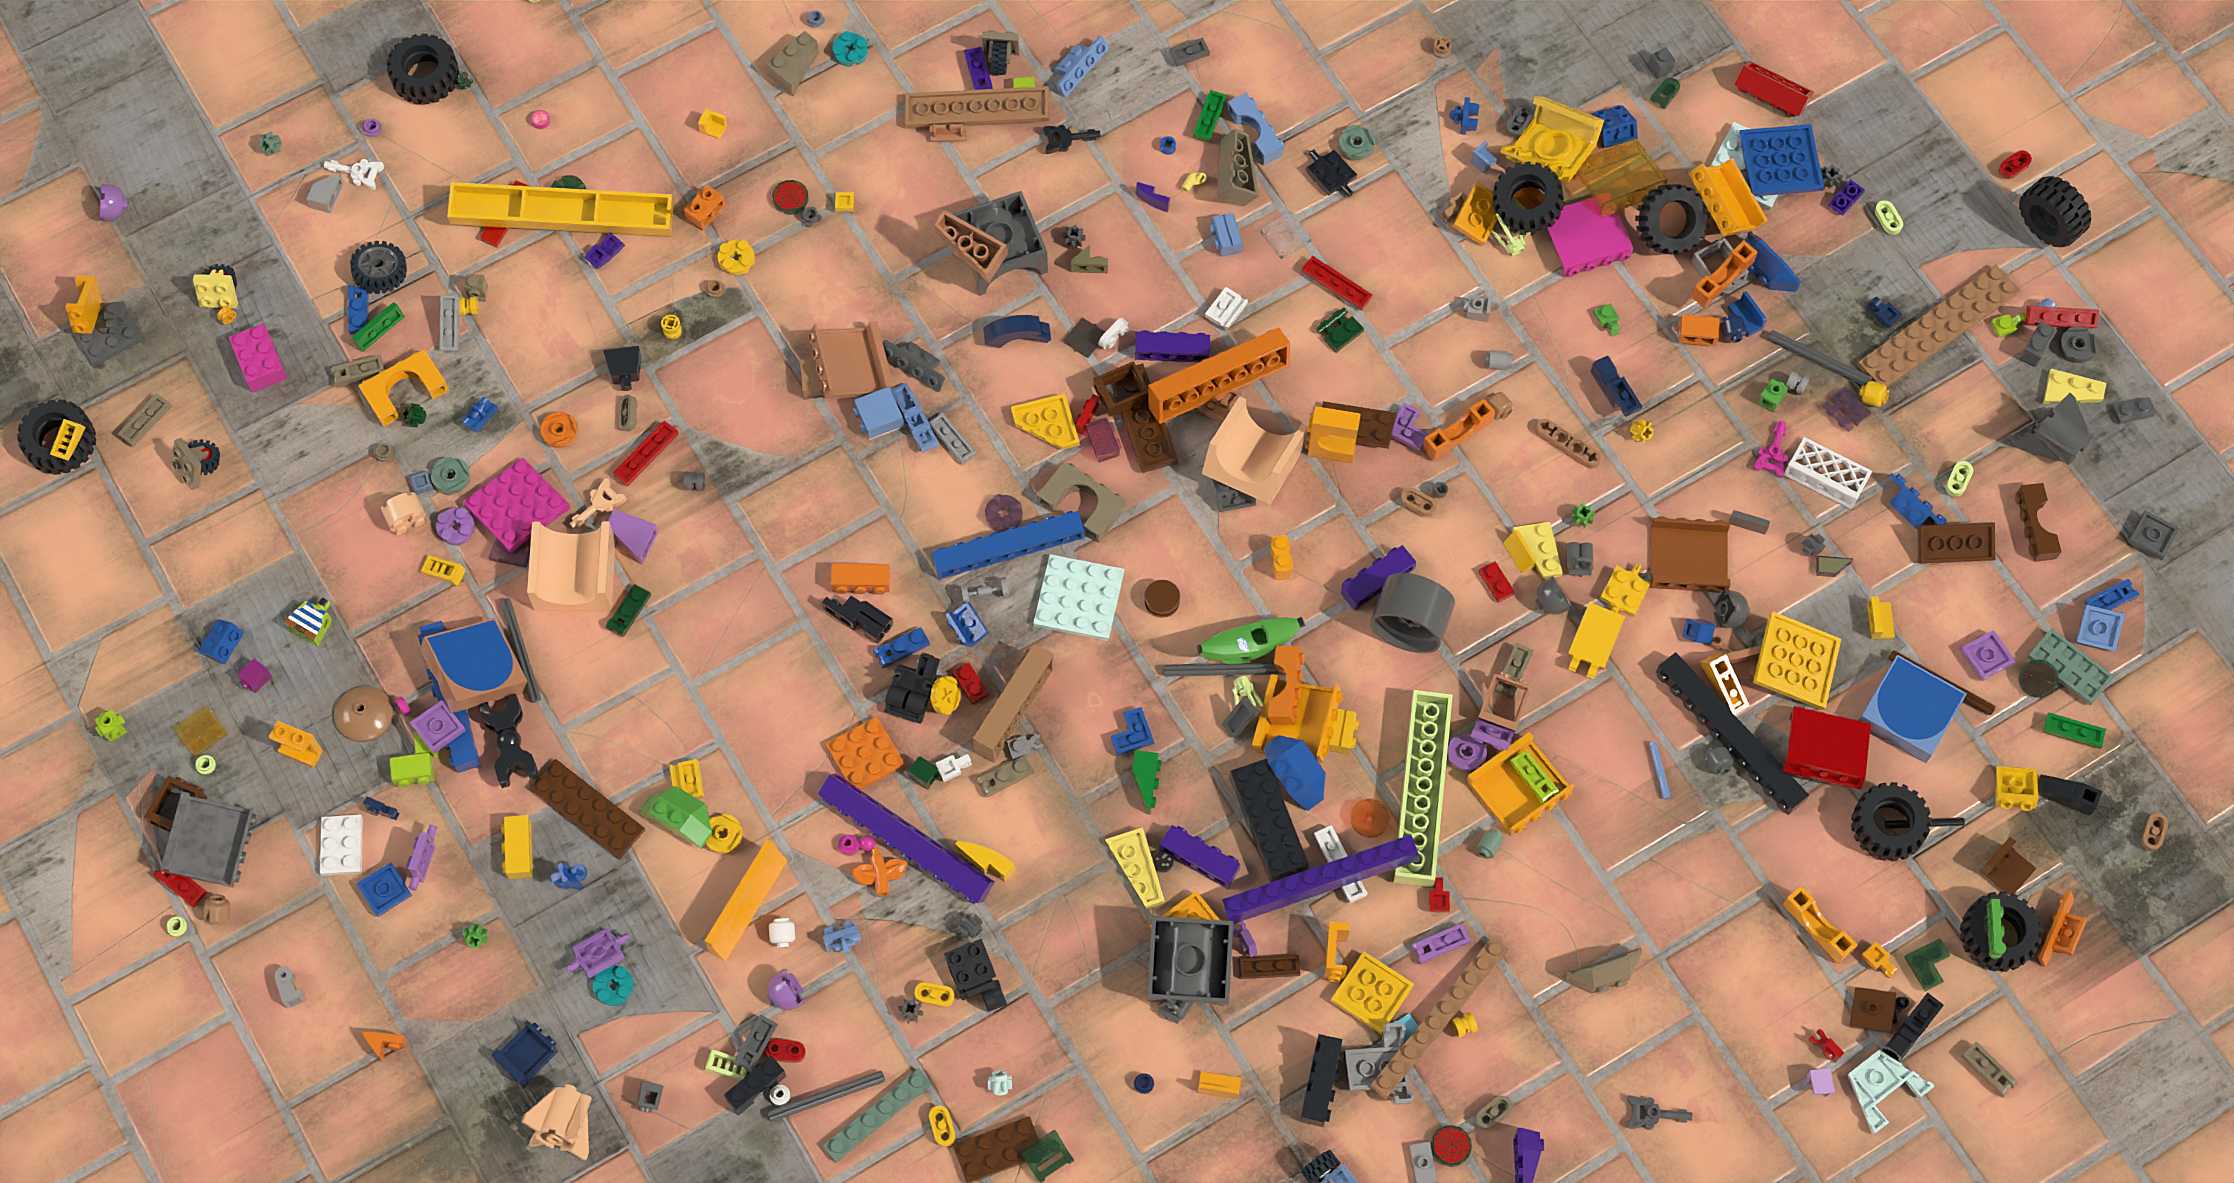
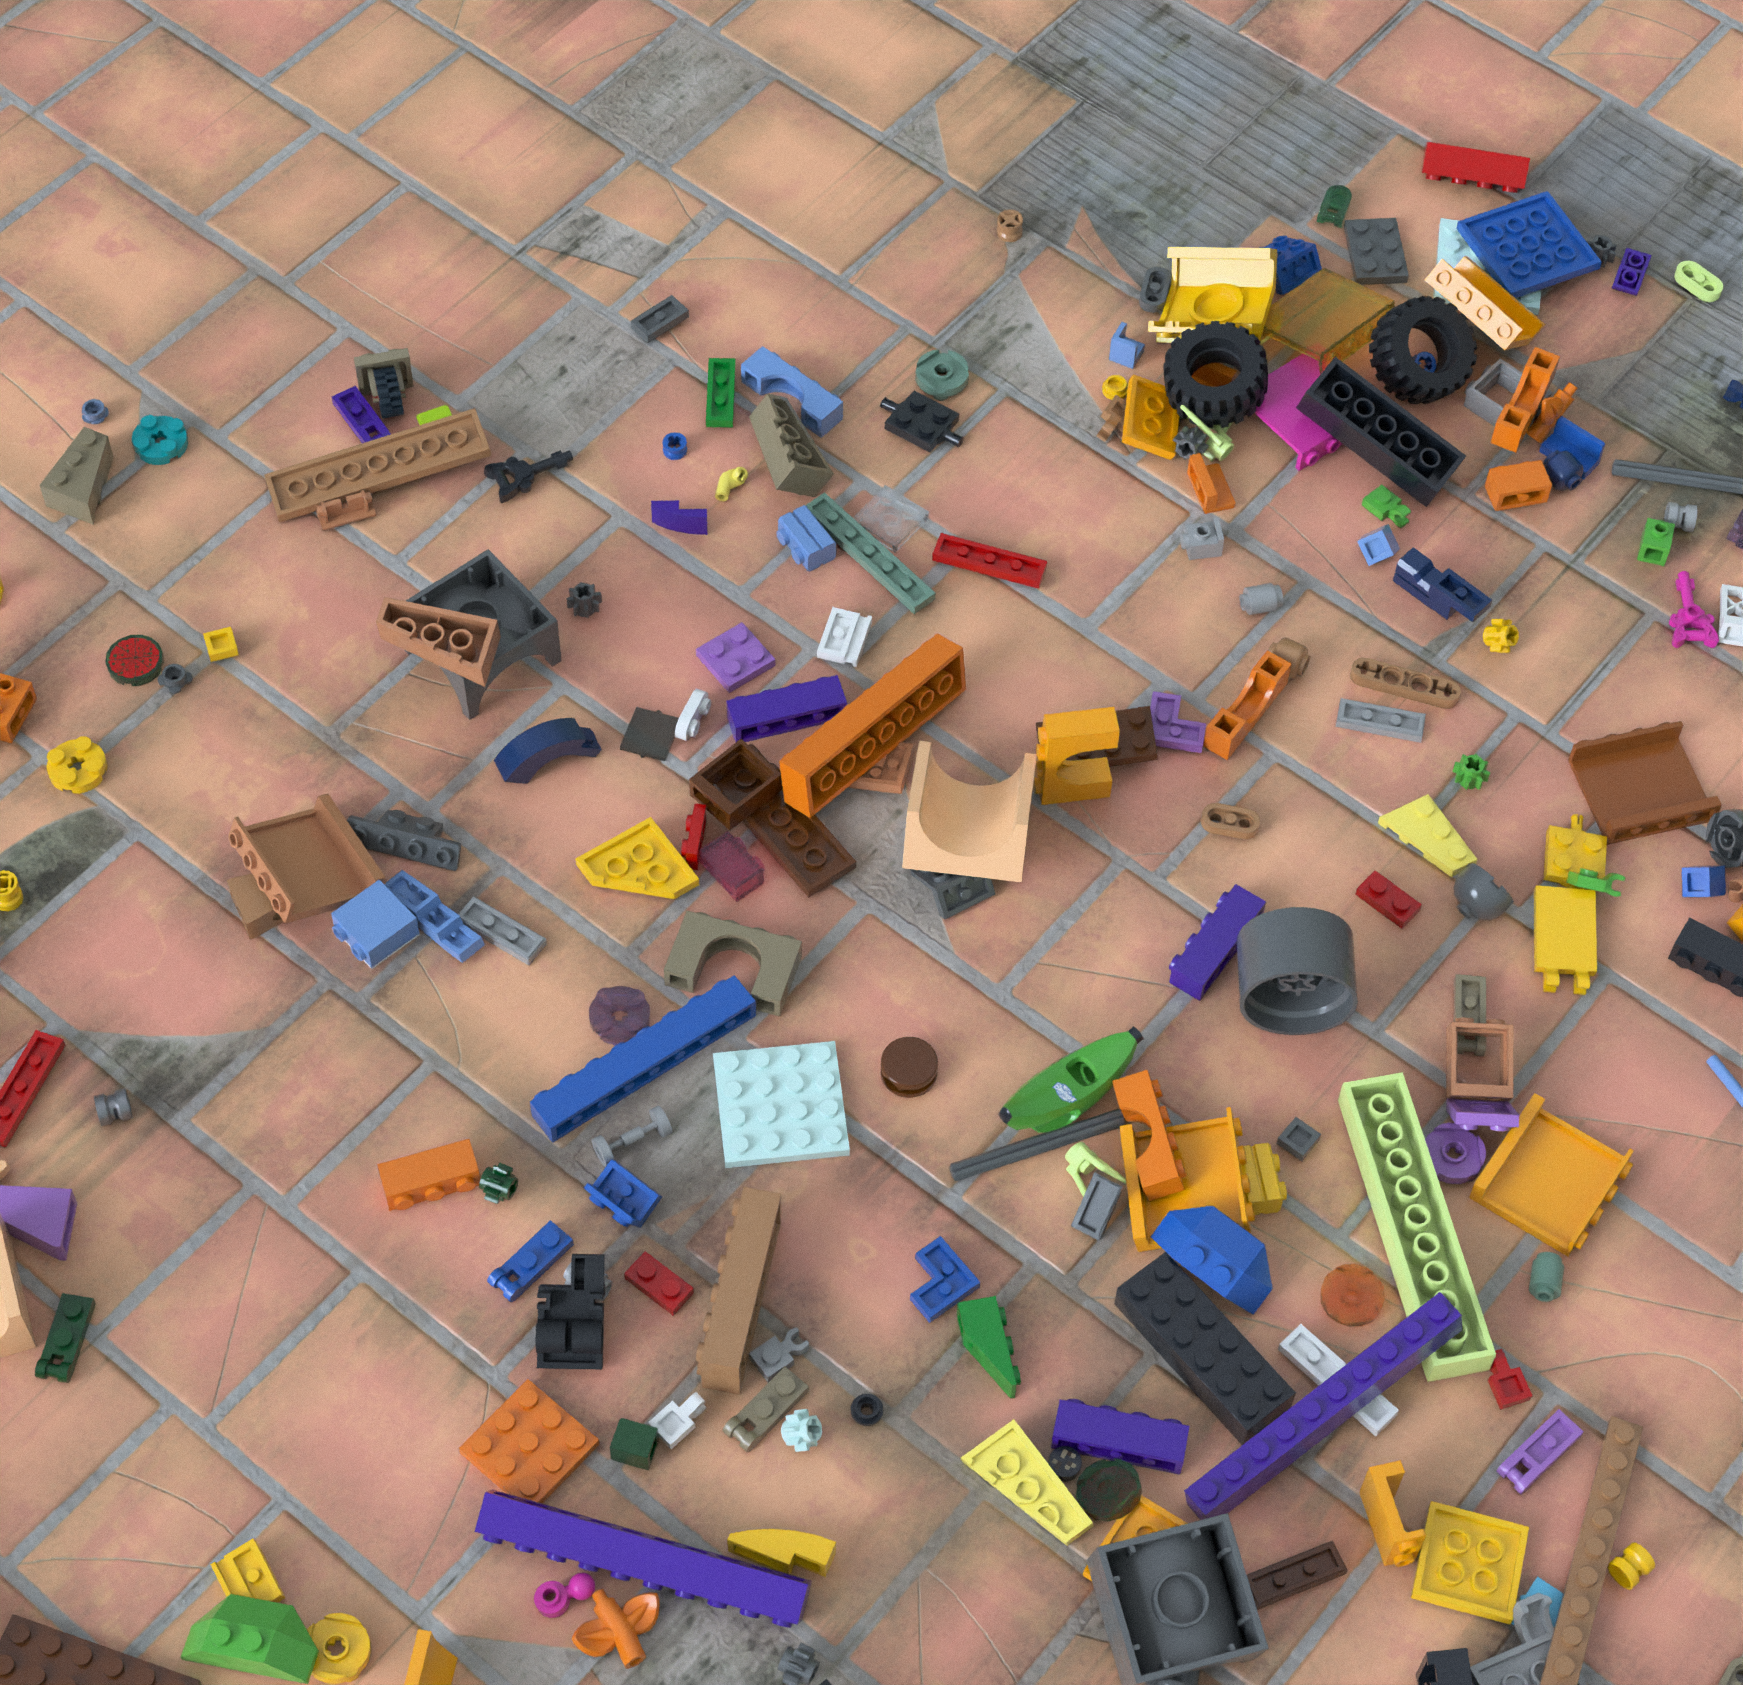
camera: 20 degrees left, 10 degrees down
medium nougat plate [706,280,725,298] -> none
black plate [822,595,893,644] -> none
yellow tile [928,676,961,715] -> none
medium blue bracket [1055,36,1109,97] -> none
olive slope [1071,245,1108,273] -> none
medium lavender plate [1233,921,1257,957] -> none
light orange brick [1270,535,1293,580] -> none
dark green plate [1316,307,1364,353] -> none
dark grey hinge [1432,482,1448,498] -> none
blue hips [1449,97,1479,135] -> none
yellow slope [1503,530,1536,573] -> none
lime plate [1510,750,1560,805] -> none
dark grey piece [1566,542,1594,577] -> none
dark grey brick [1648,47,1676,79] -> none
dark grey tile [1729,510,1770,535] -> none
blue wedge [1745,231,1801,292] -> none
none -> dark green gear [479,1163,518,1204]
none -> medium lavender plate [696,622,775,693]
none -> light aqua gear [781,1409,822,1452]
none -> sand green plate [805,492,936,614]
none -> black plate [851,1394,883,1426]
none -> tile [1076,1458,1142,1521]
none -> yellow plate [1102,375,1128,400]
none -> dark grey gear [1173,426,1209,460]
none -> orange panel [1187,453,1236,514]
none -> dark grey plate [1276,1117,1321,1161]
none -> black brick [1296,357,1466,507]
none -> light grey tile [1335,698,1426,743]
none -> dark grey plate [1344,218,1409,285]
none -> medium blue panel [1357,524,1400,566]
none -> blue bush [1412,351,1436,373]
none -> orange plant [1526,382,1578,443]
none -> bright green plate [1566,868,1625,897]

